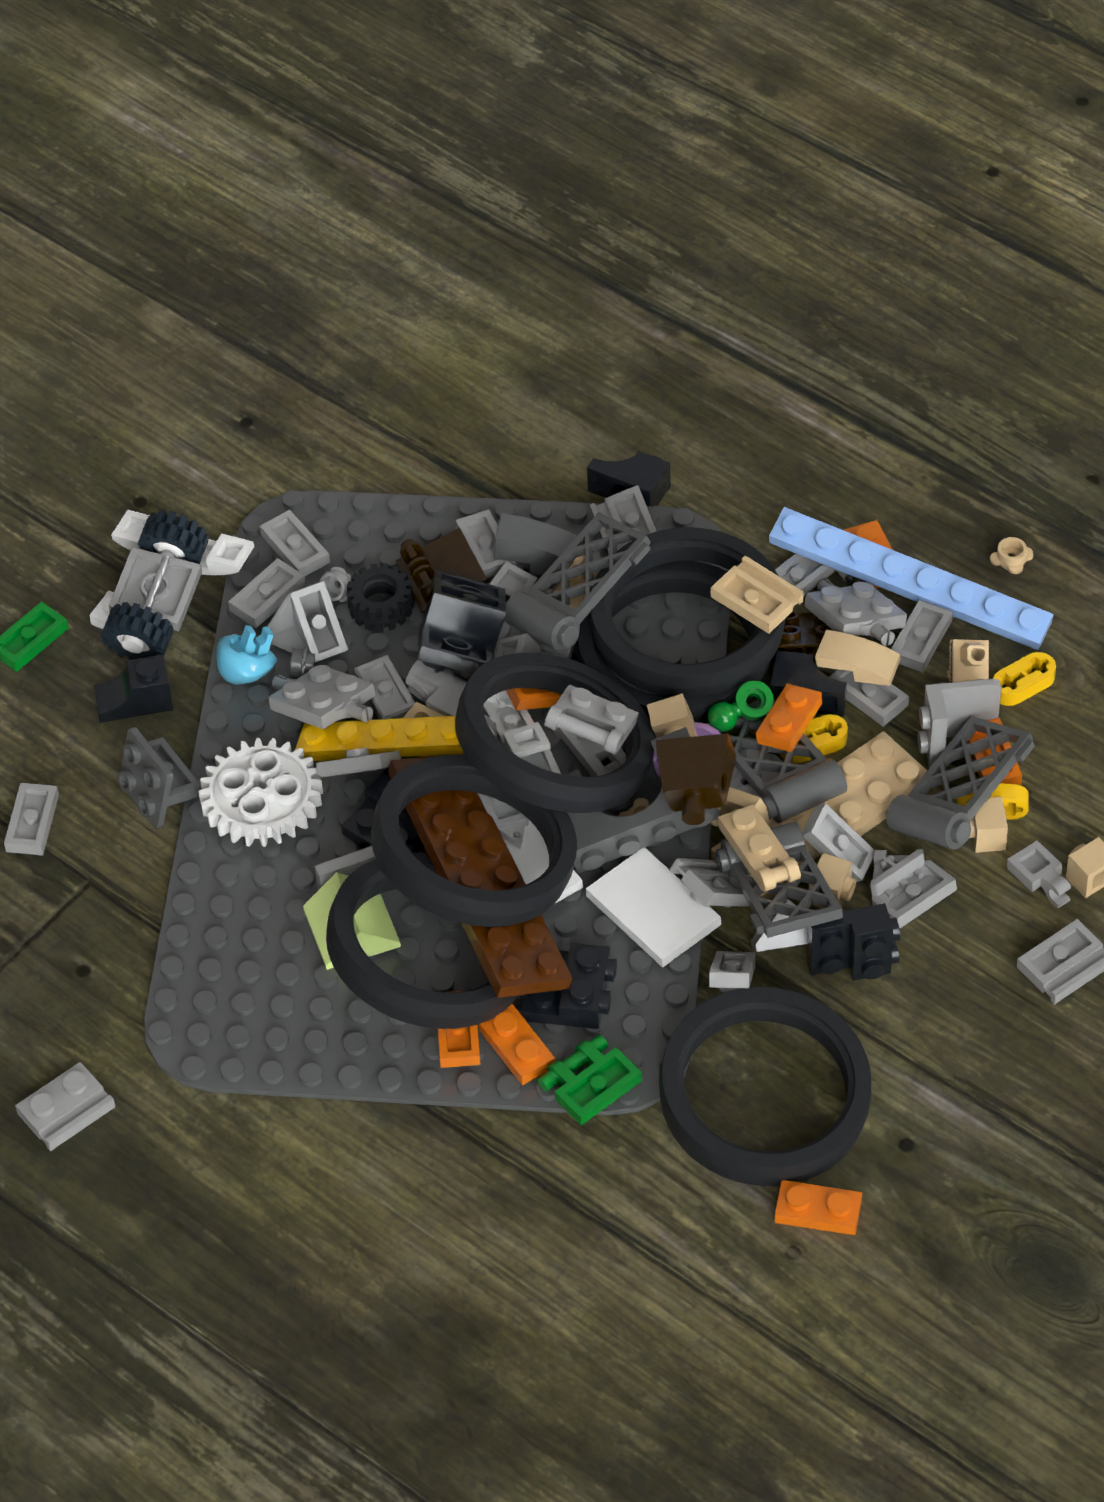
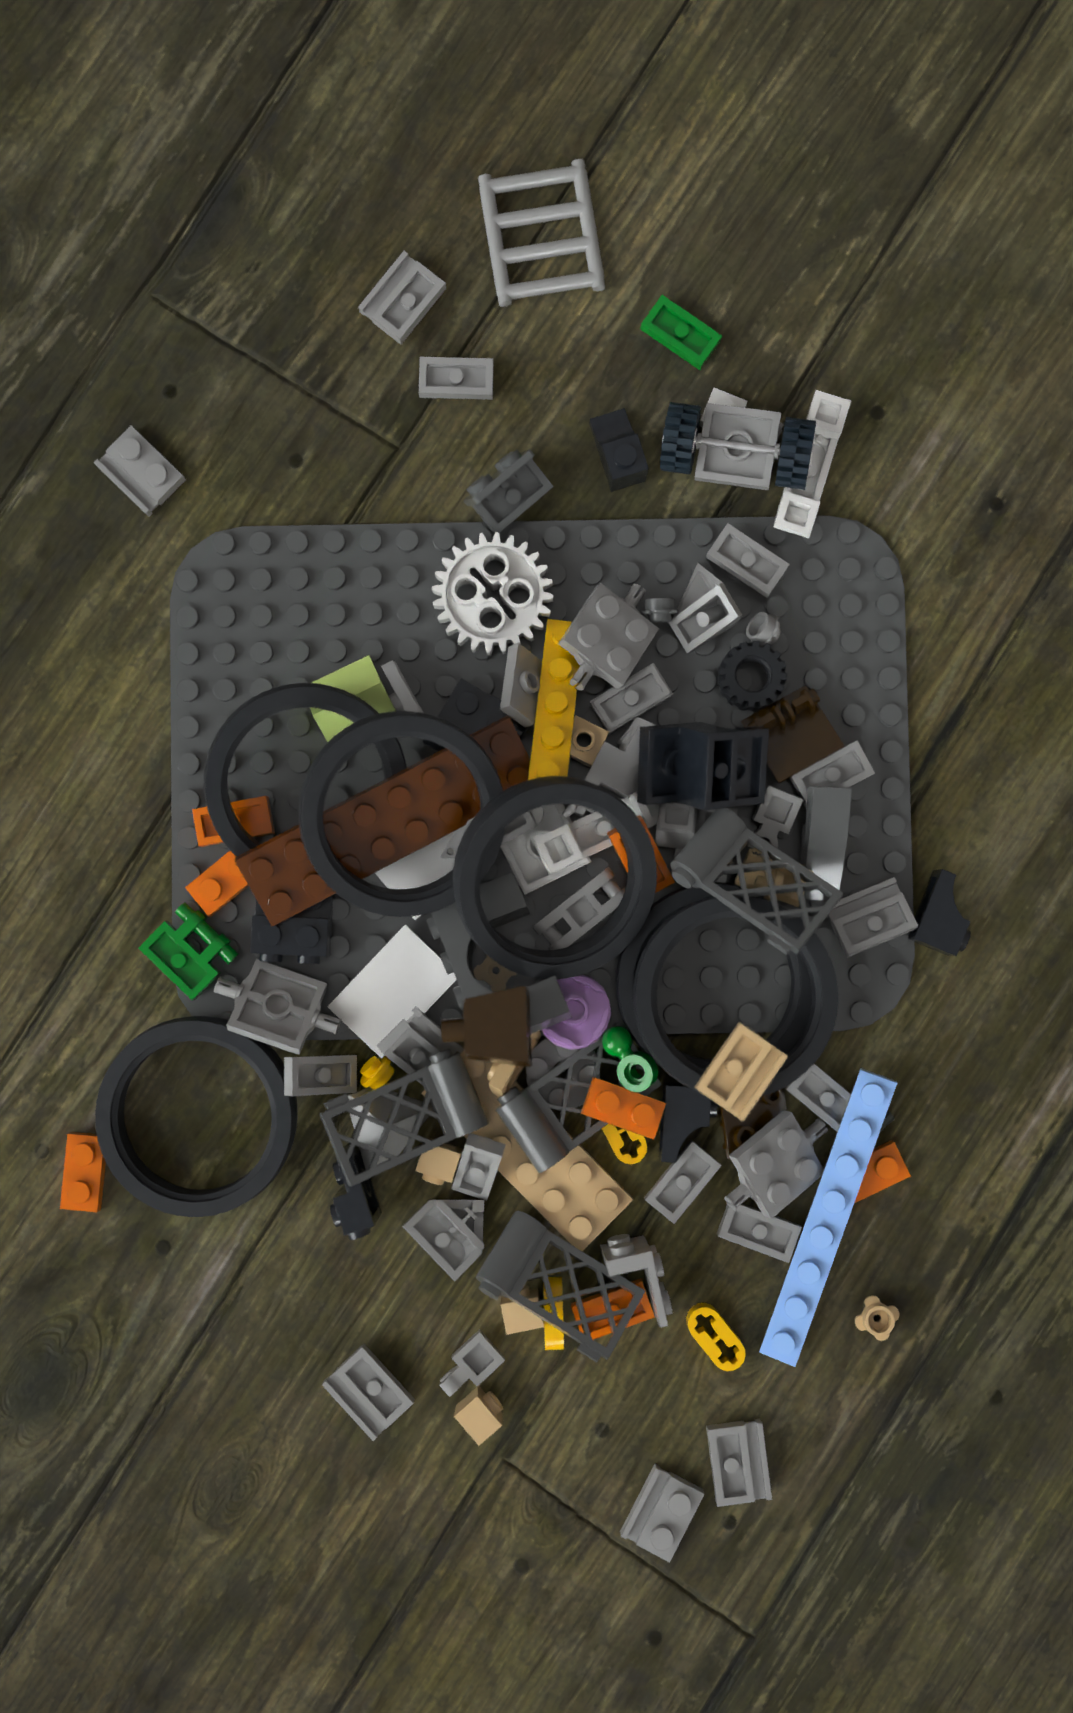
camera: 85 degrees right, 35 degrees up
medium azure piece [216,625,277,685] -> none
light grey plate [260,510,330,577] -> none
light grey plate [544,685,639,755] -> none
tan plate [647,693,697,738] -> none
tan plate [718,804,801,892] -> none
tan slope [815,630,901,686] -> none
tan hips [947,639,989,683] -> none
none -> light grey plate [214,959,341,1055]
none -> yellow plate [360,1056,395,1090]

